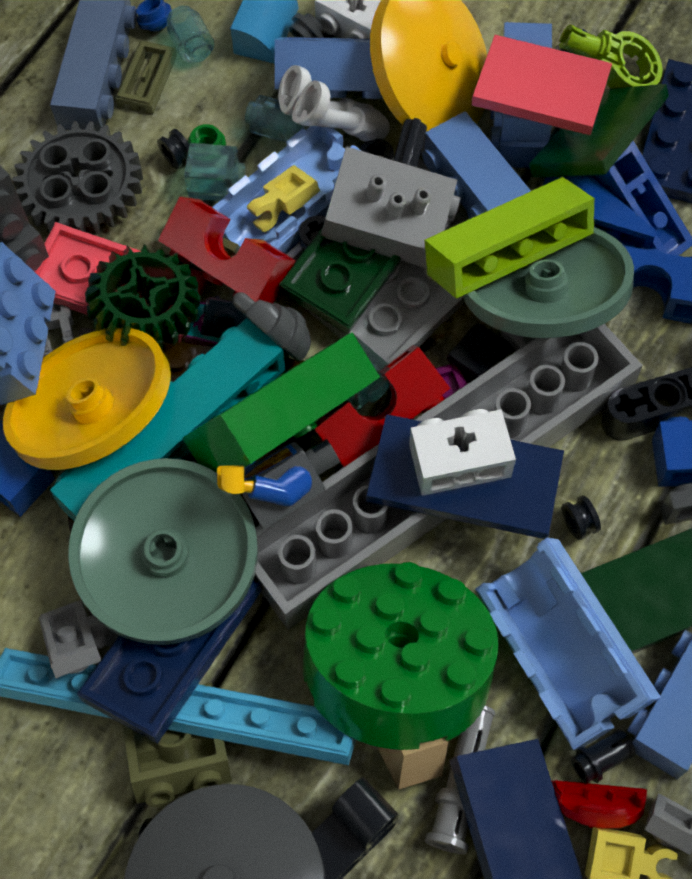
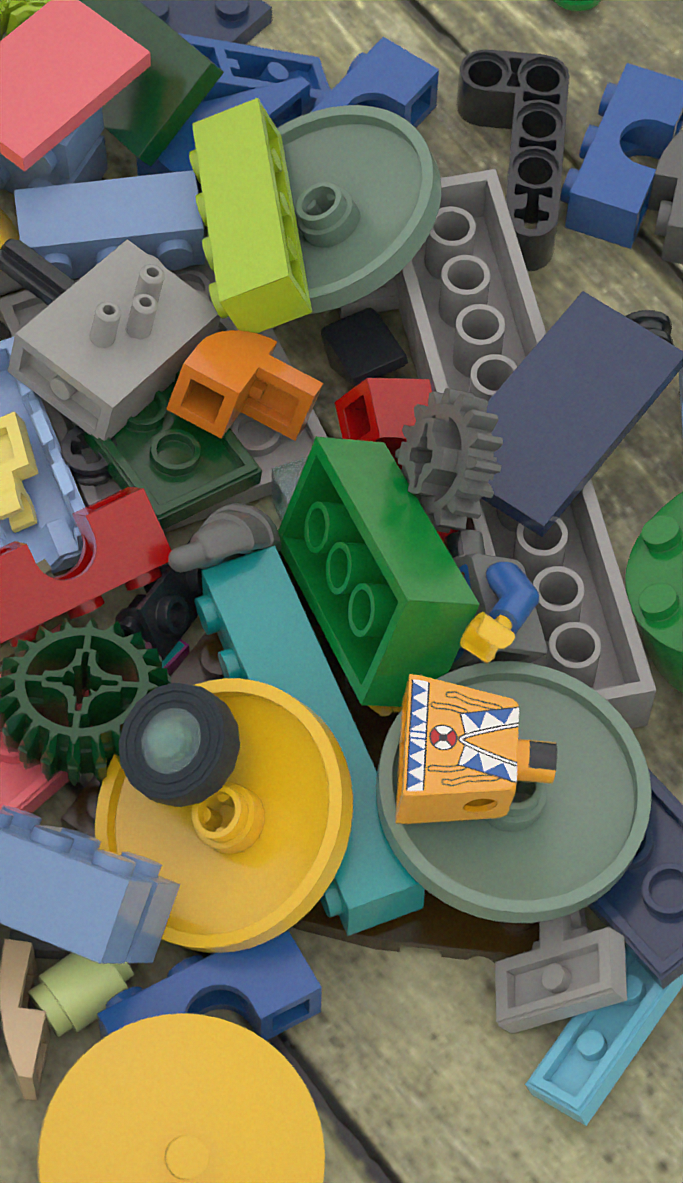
camera: 70 degrees left, 5 degrees down
white brick [409,409,516,496] -> none
none -> black wheel [119,682,240,807]
none -> orange brick [166,330,324,441]
none -> dark grey gear [395,388,503,533]
none -> light orange torso [395,674,557,824]

